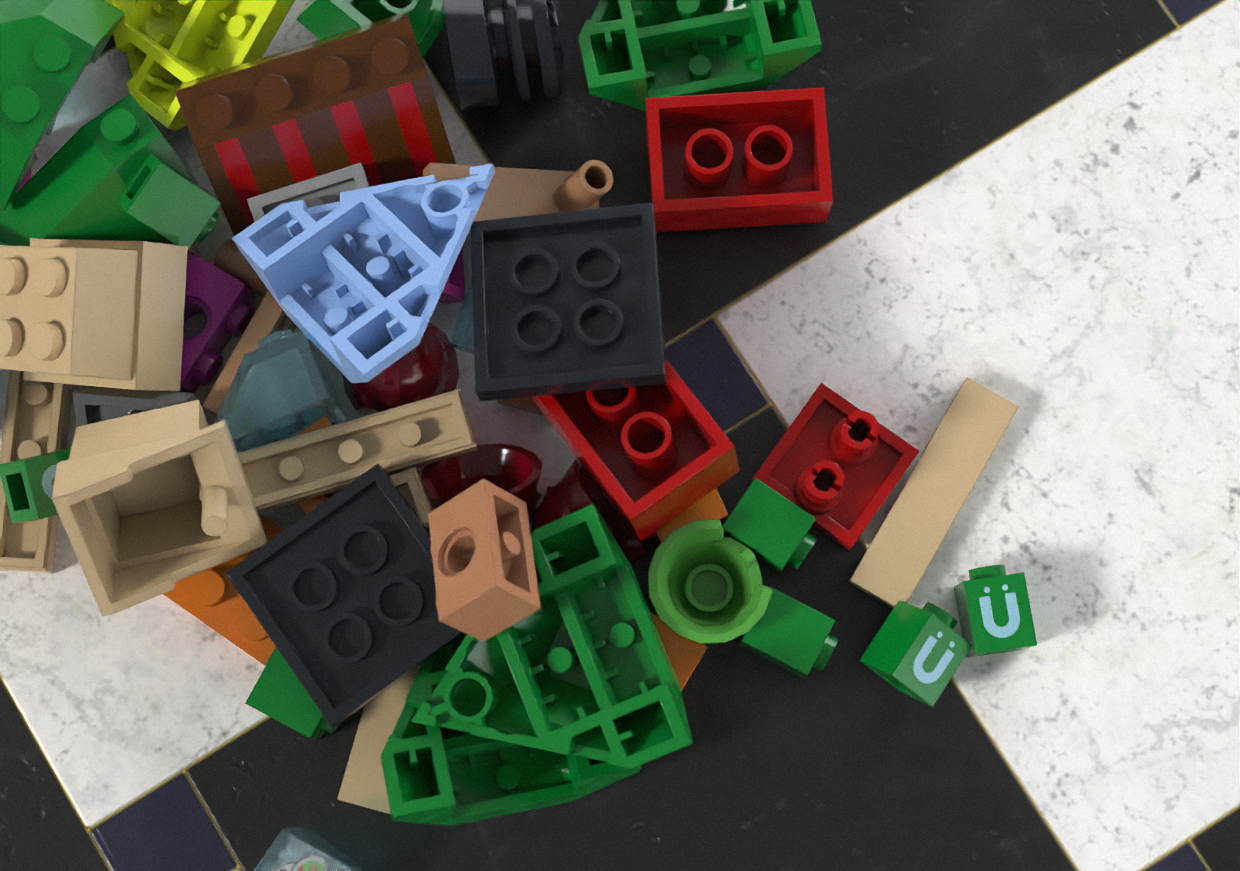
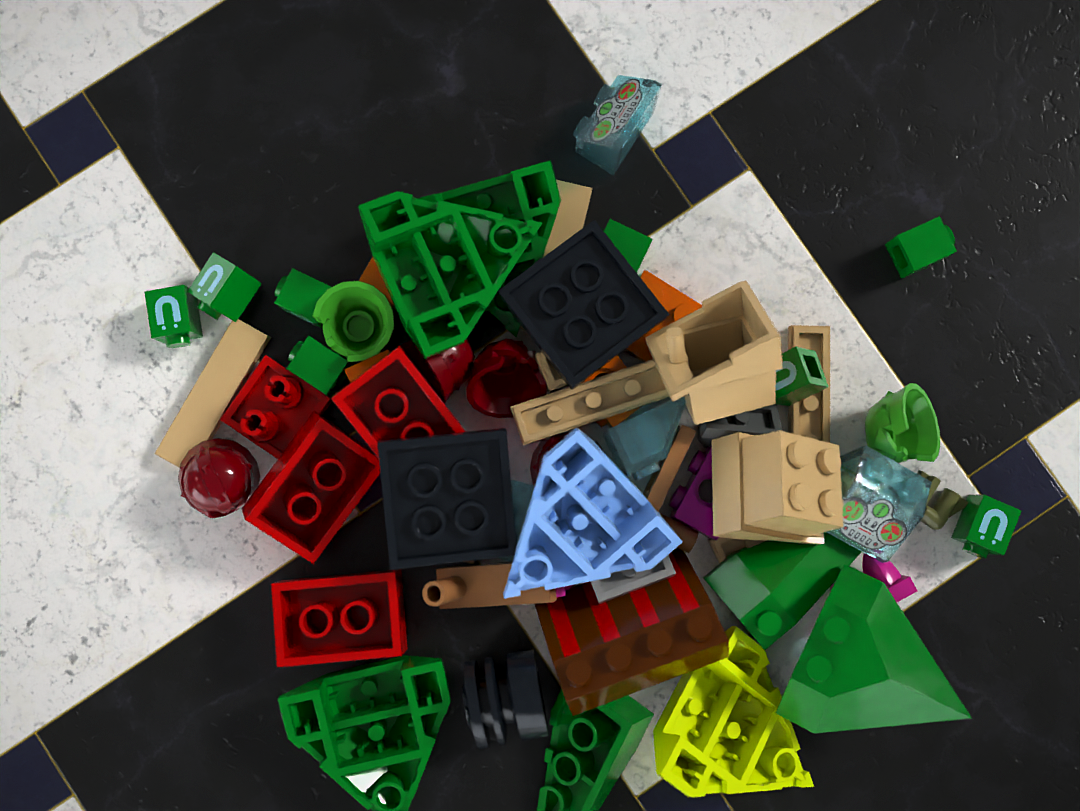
camera: 175 degrees right, 5 degrees up
green brick [117,153,221,252] -> none
nougat brick [428,479,541,642] -> none
none -> dark red helmet [178,438,260,518]
none -> red brick [242,411,380,564]

